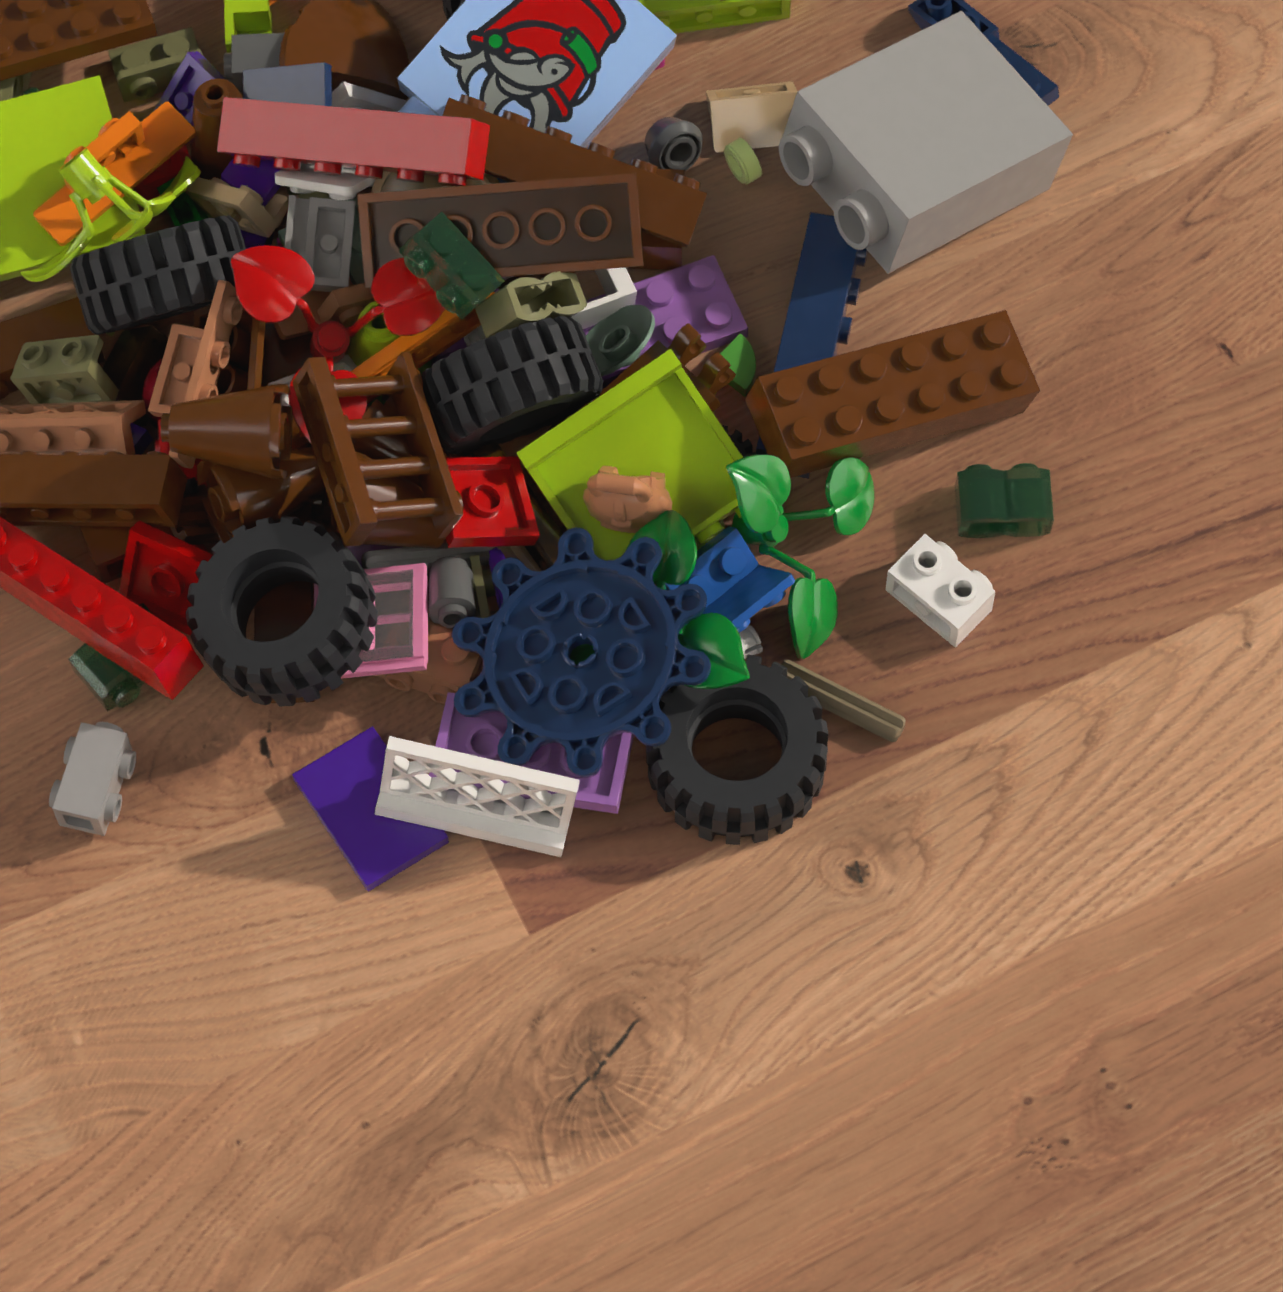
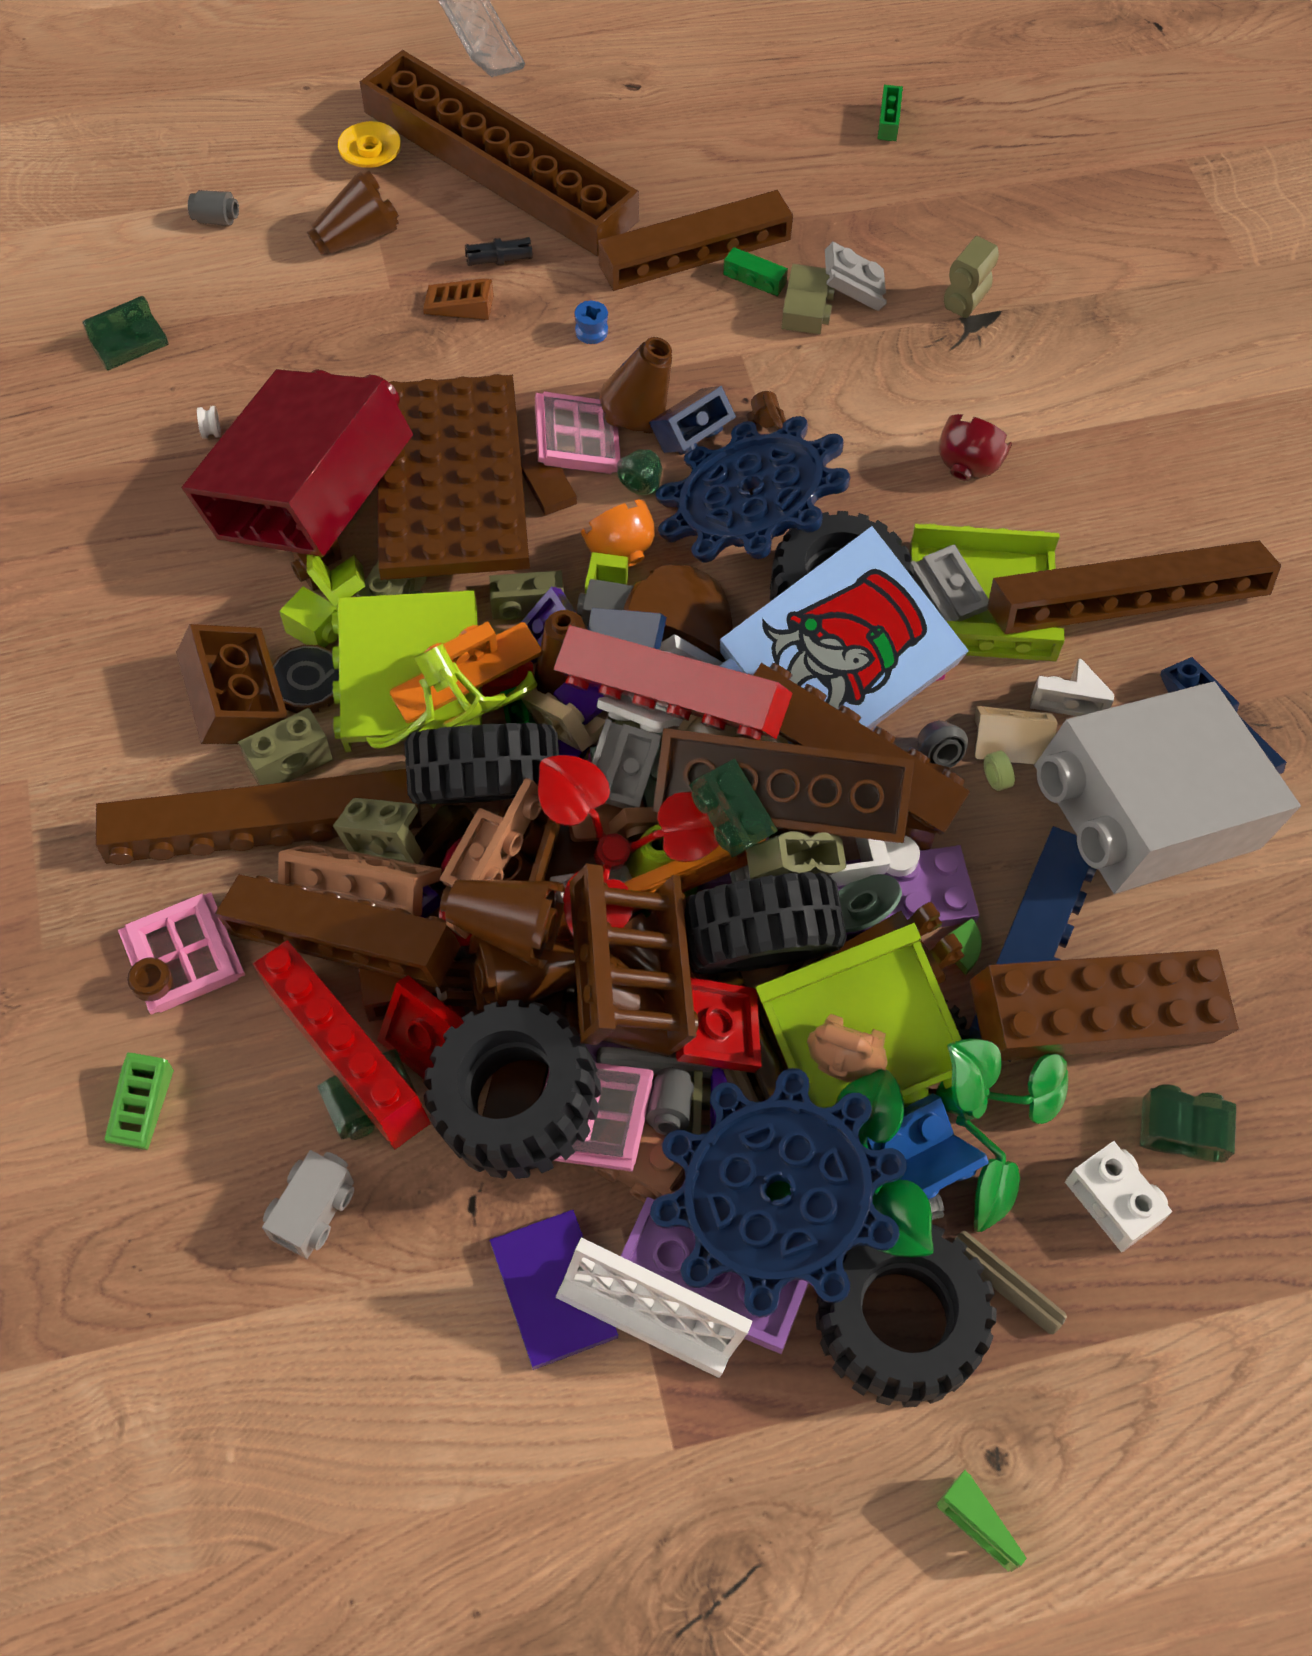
camera: 10 degrees right, 5 degrees down
none -> white tile [885,836,920,877]
none -> bright green slope [936,1470,1027,1572]
none -> white slope [1030,659,1114,716]

